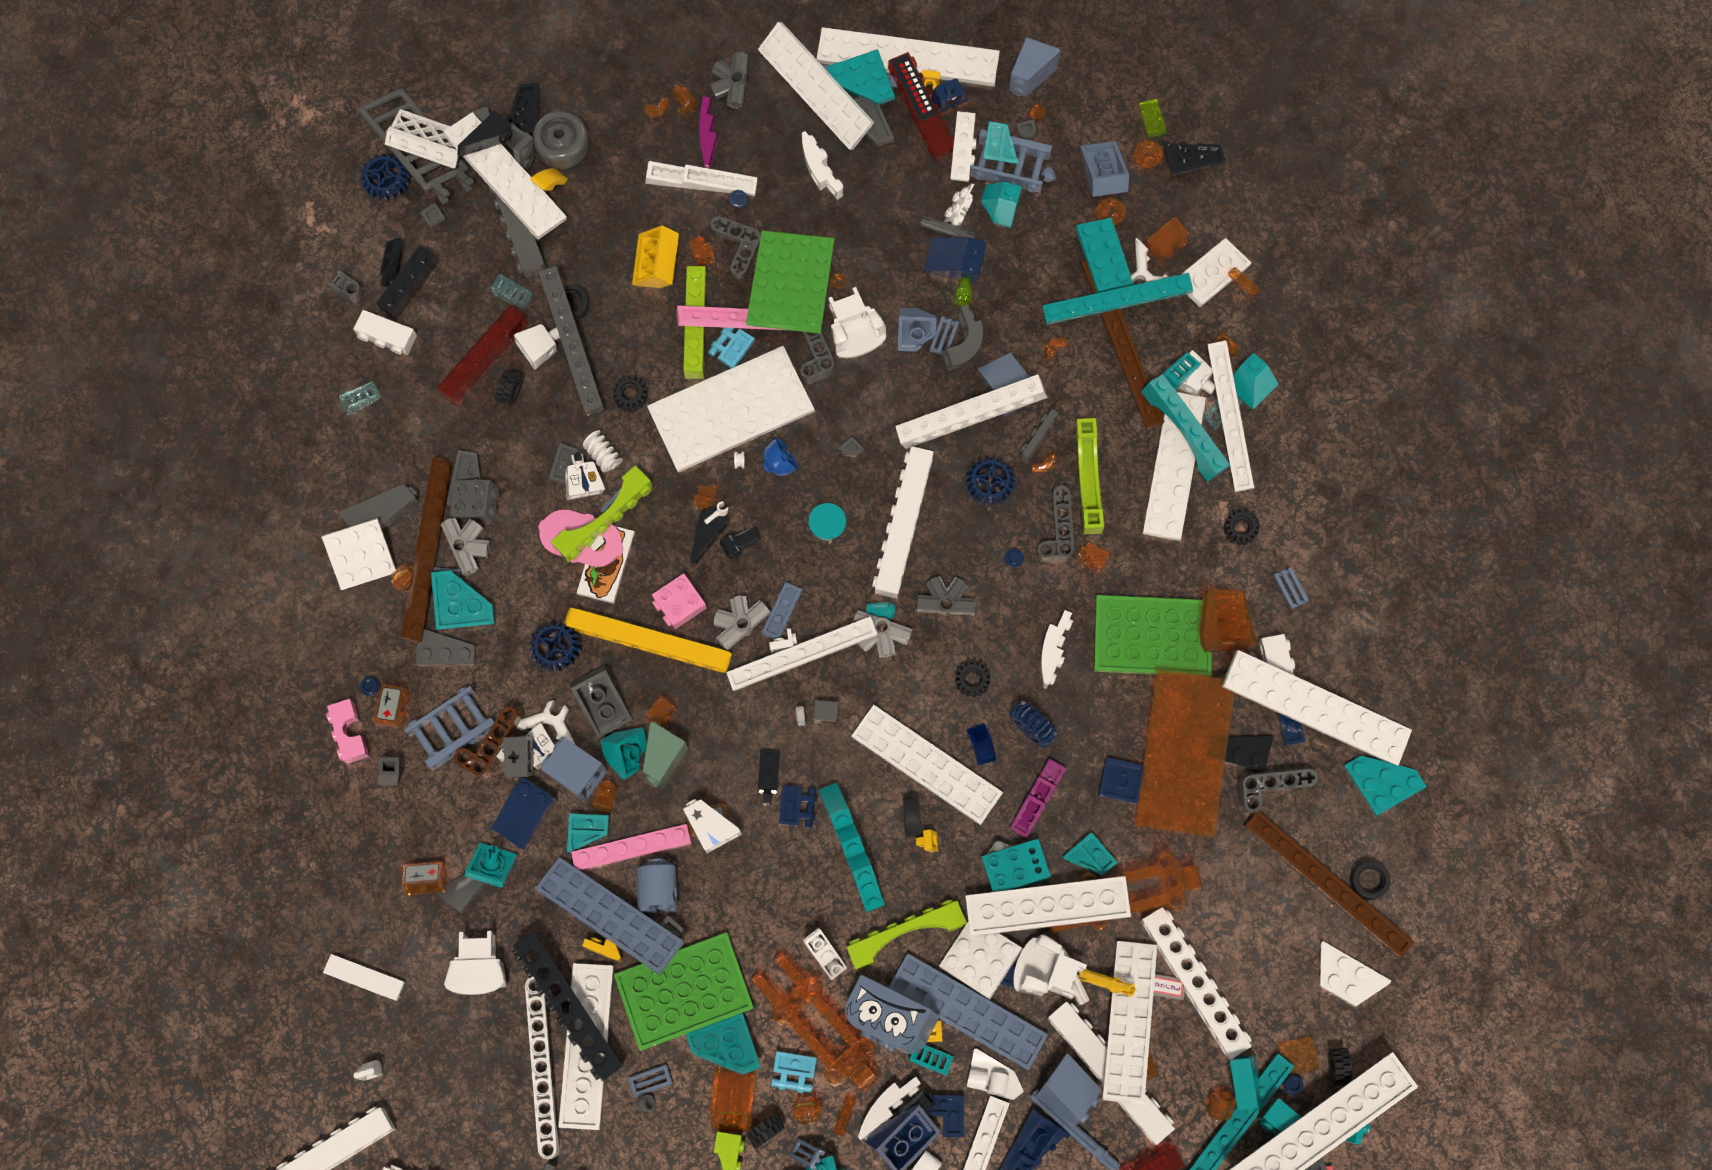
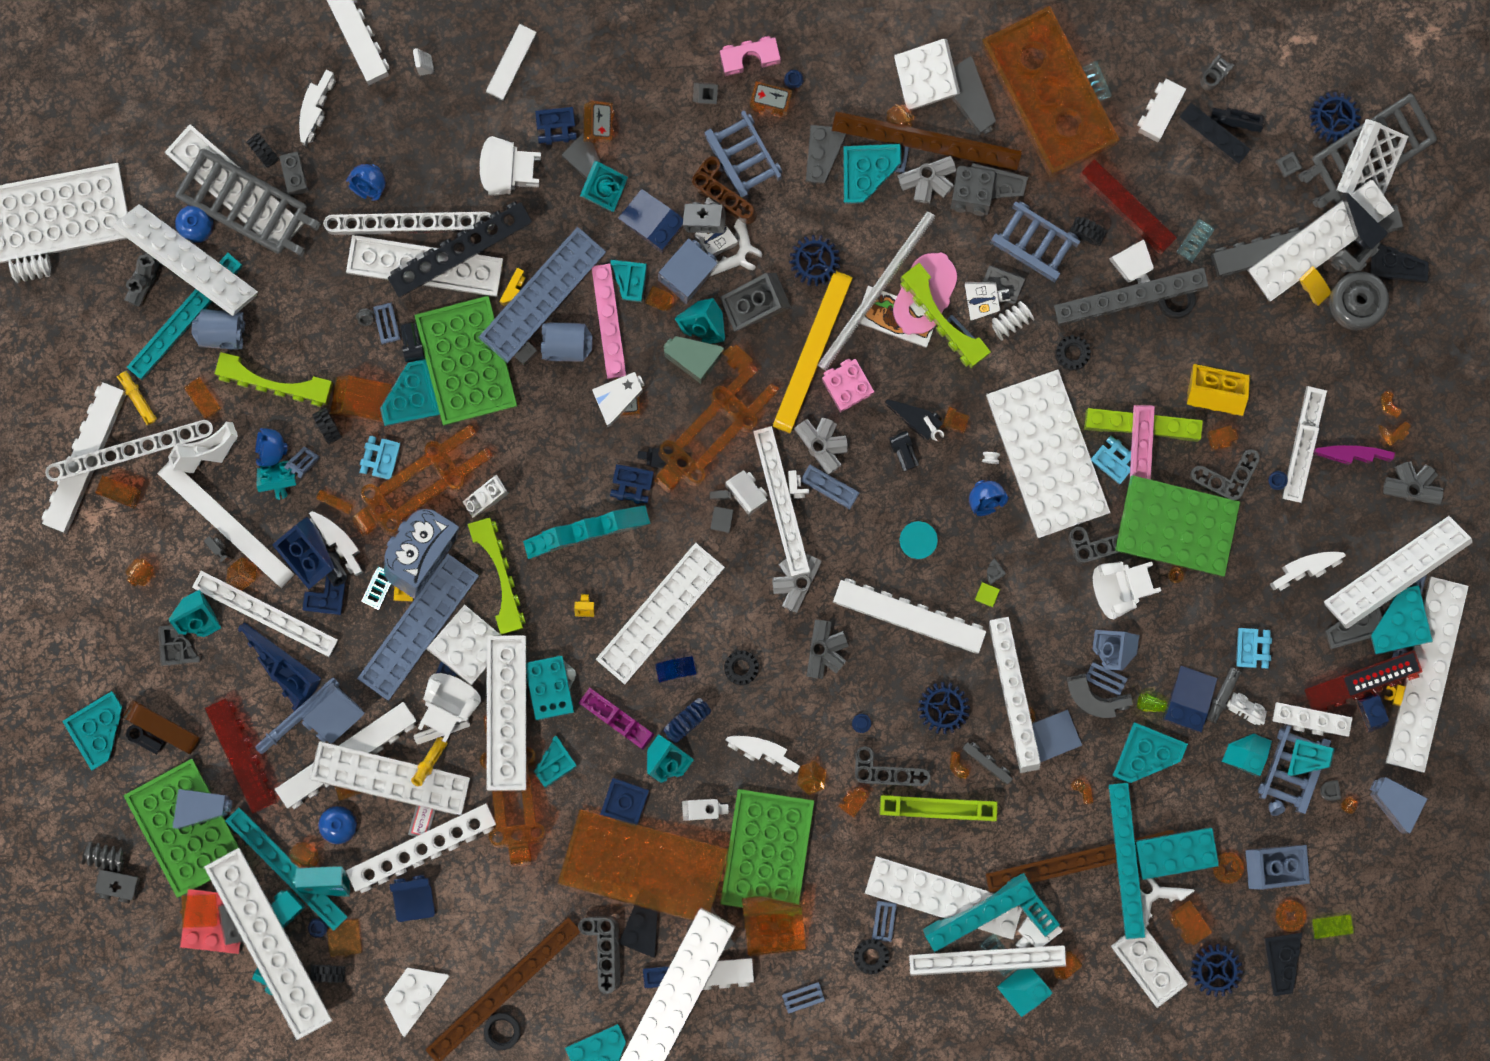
camera: 90 degrees right, 10 degrees up
clear orange head [792,1096,822,1125] -> none
teal cone [866,602,895,620] -> none
black tyre [903,798,921,836] -> none
white panel [967,1049,1024,1100] -> none
clear orange axle [1228,267,1260,296] -> none
none -> blue cylinder [318,806,358,845]
none -> blue cylinder [346,164,386,201]
none -> dark blue bracket [389,875,435,922]
none -> black piece [400,323,425,363]
none -> dark blue plate [535,107,577,145]
none -> teal slope [647,734,694,783]
none -> clear orange beam [655,363,779,494]
none -> white torso [682,799,728,821]
none -> white slope [725,470,768,516]
none -> clear orange panel [797,761,826,795]
none -> white axle [818,212,936,371]
none -> sand blue tile [872,901,897,942]
none -> lime tile [975,582,1000,607]
none -> clear orange plate [980,6,1120,178]
none -> sand blue fence [990,201,1080,283]
none -> teal plate [1112,722,1188,783]
none -> dark blue gear [1190,944,1243,997]
none -> medium azure plate [1236,628,1272,669]

